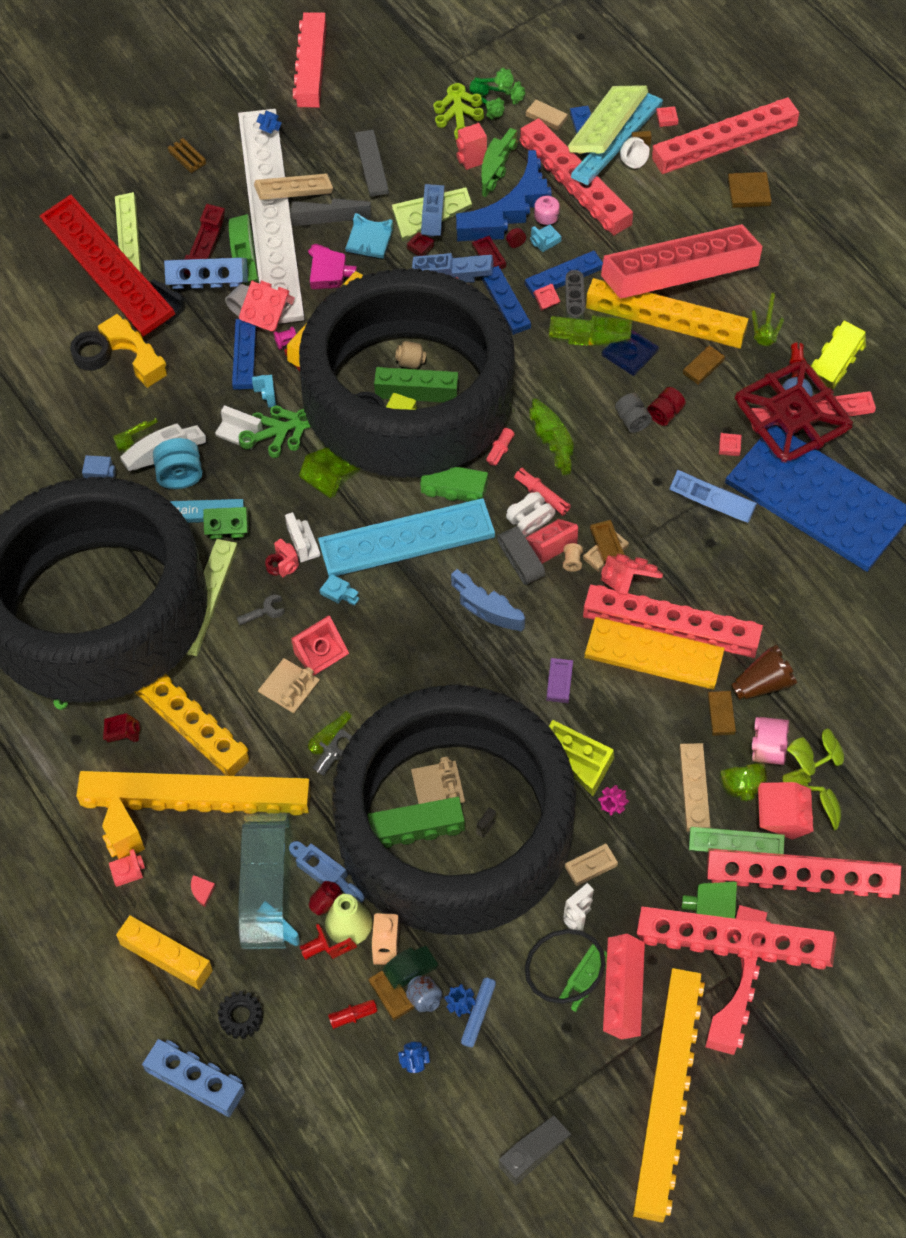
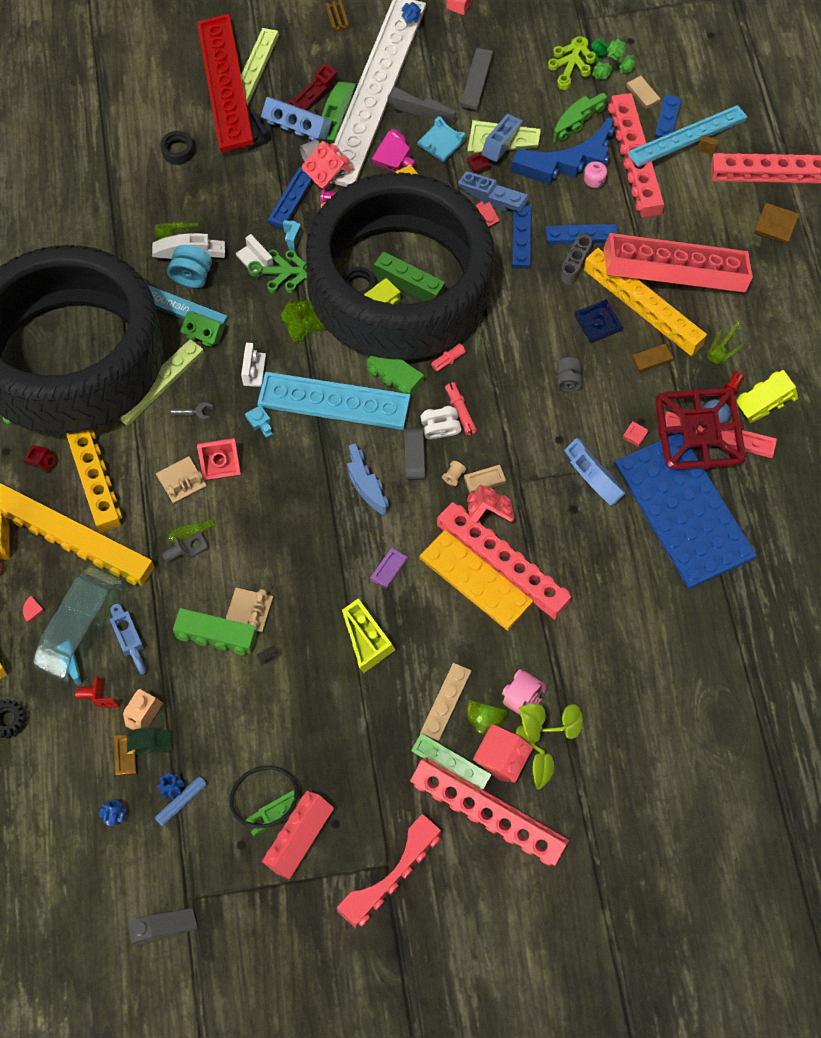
camera: 25 degrees right, 5 degrees up
medium blue brick [82,456,116,478] -> none
yellow arch [98,314,167,388] -> none
tan plate [254,174,333,200] -> none
dark red bush [265,554,284,576] -> none
coral bracket [274,538,299,577] -> none
dark red brick [308,881,342,915] -> none
yellowish green cone [325,894,373,947] -> none
red axle [328,1000,377,1029] -> none
black tyre [332,685,576,935] -> none
tan head [395,341,426,369] -> none
sand blue head [406,976,442,1012] -> none
coral brick [456,123,487,170] -> none
dark red tile [472,236,507,269] -> none
dark red tile [506,228,526,248] -> none
coral slope [525,519,578,564] -> none
clear neon green slope [529,398,573,475] -> none
medium azure bracket [530,224,562,252] -> none
coral tile [533,284,560,311] -> none
clear neon green slope [549,315,632,345] -> none
white bracket [563,883,594,931] -> none
tan plate [565,844,618,886] -> none
yellowish green plate [568,85,648,154] -> none
pearl gold tile [590,520,625,564] -> none
dark pink gear [598,785,629,815] -> none
white hair [620,137,650,169] -> none
yellow brick [633,968,705,1223] -> none
coral brick [637,907,836,969] -> none
dark red wheel [647,387,686,426] -> none
coral tile [656,107,678,127] -> none
bright green torso [681,882,737,919] -> none
pearl gold tile [708,691,736,736] -> none
reddish brown cone [731,645,797,700] -> none

